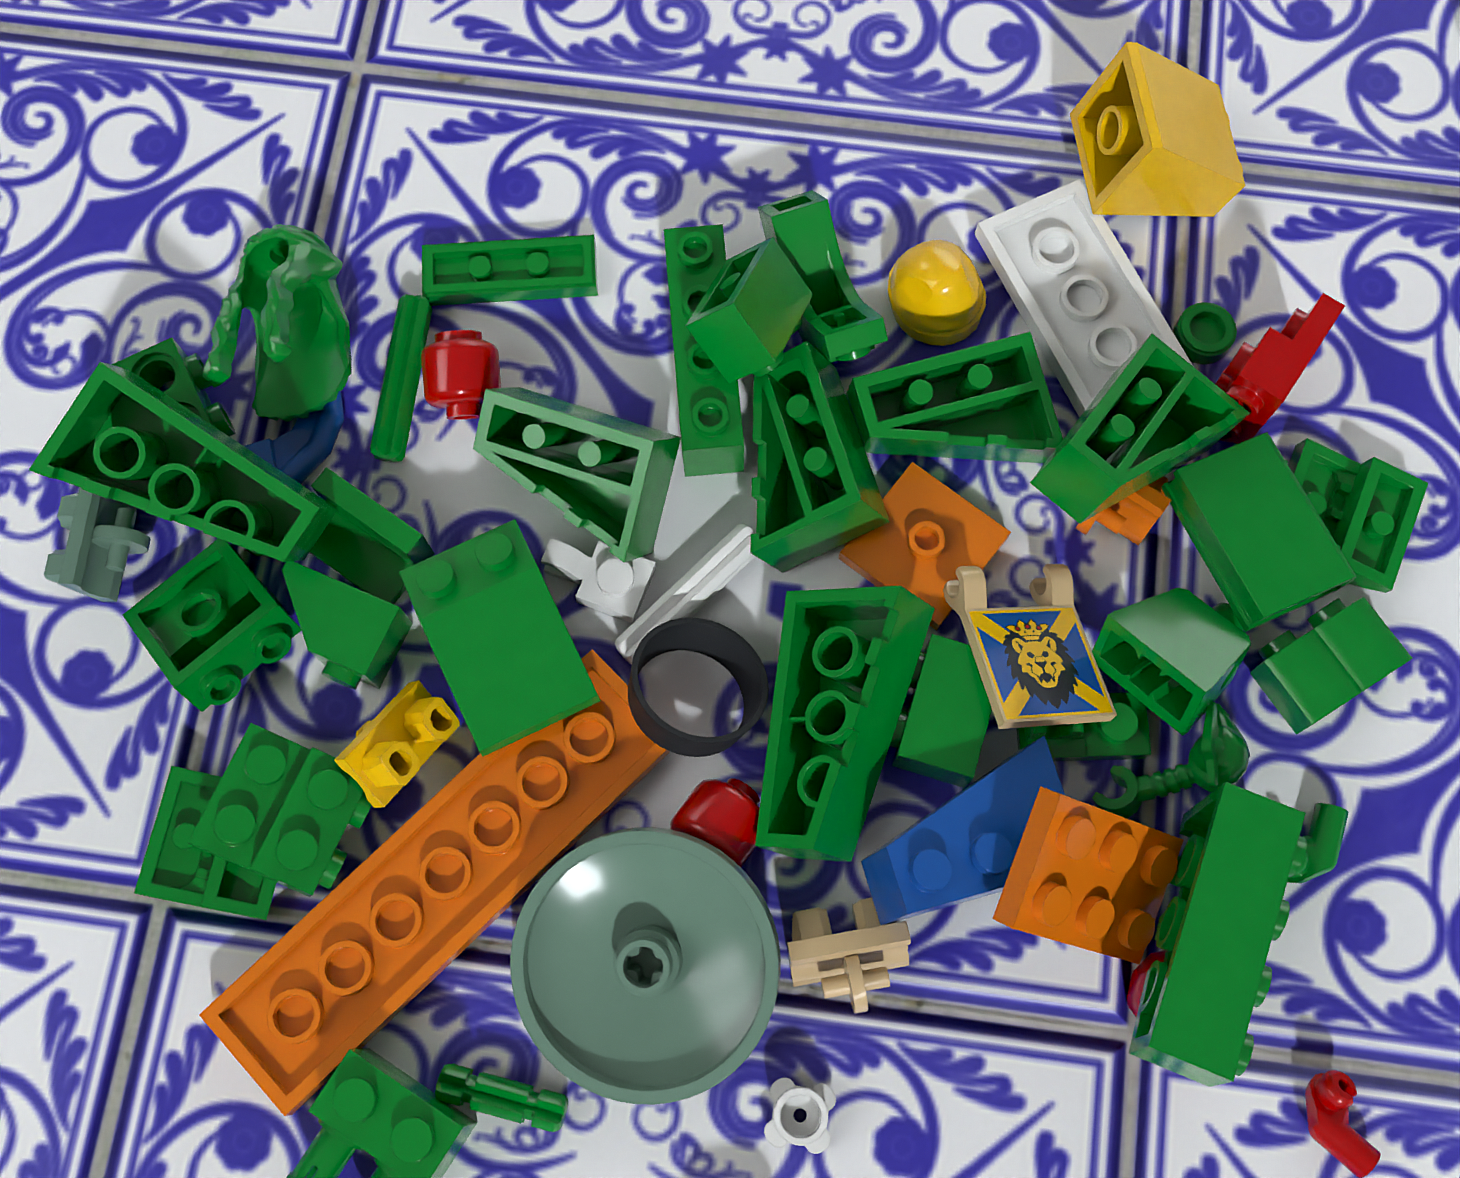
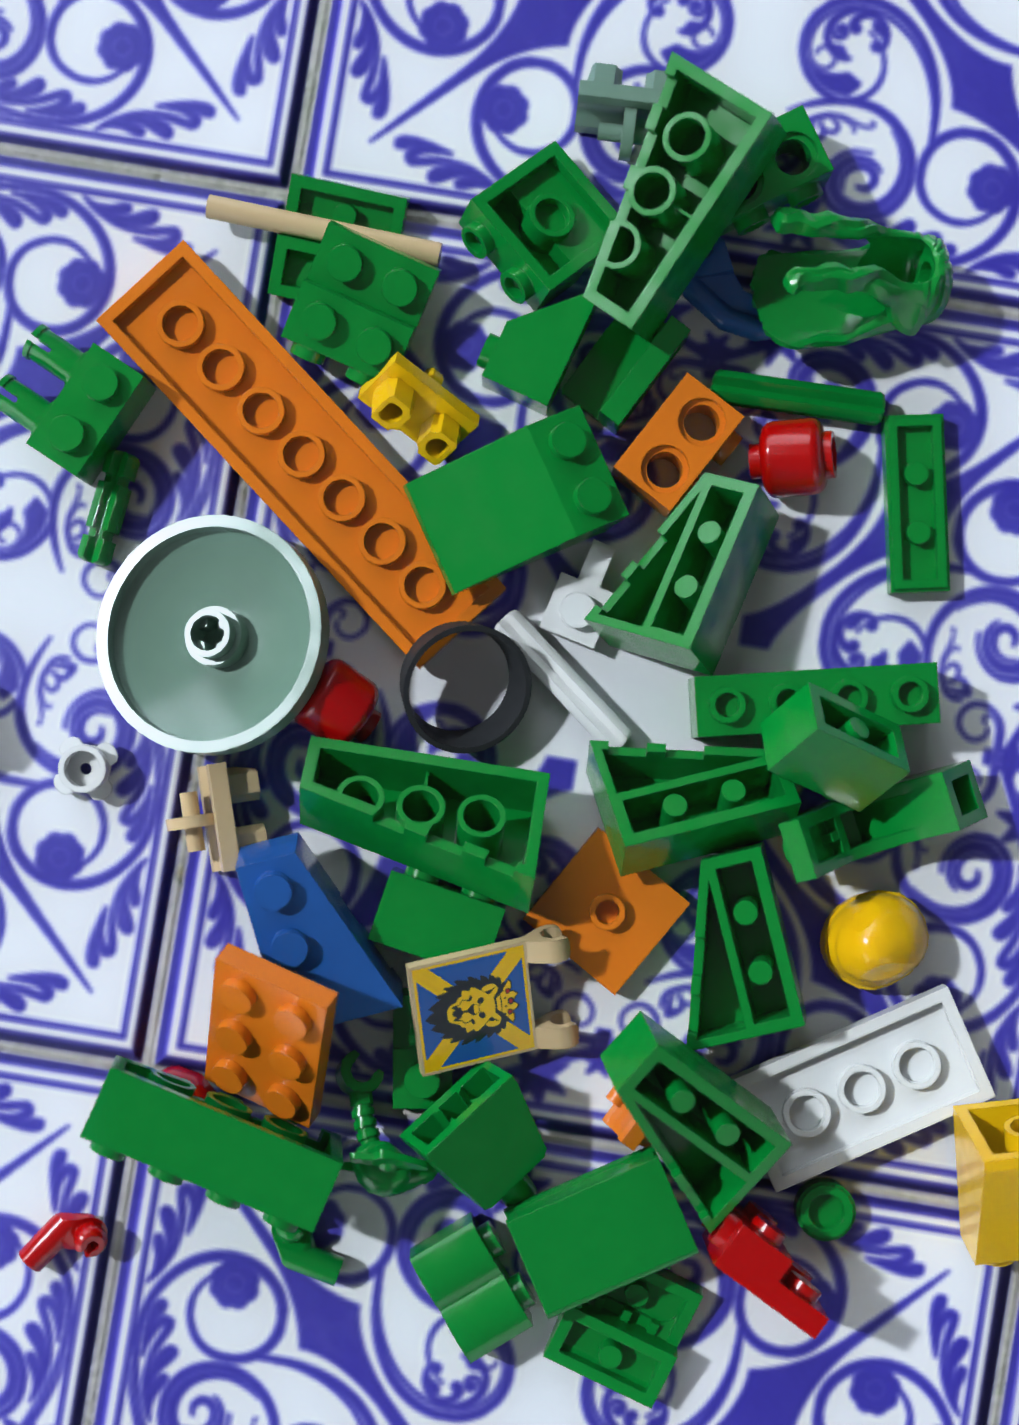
camera: 90 degrees right, 15 degrees up
none -> tan bar [205,194,443,267]
none -> orange brick [611,372,745,518]

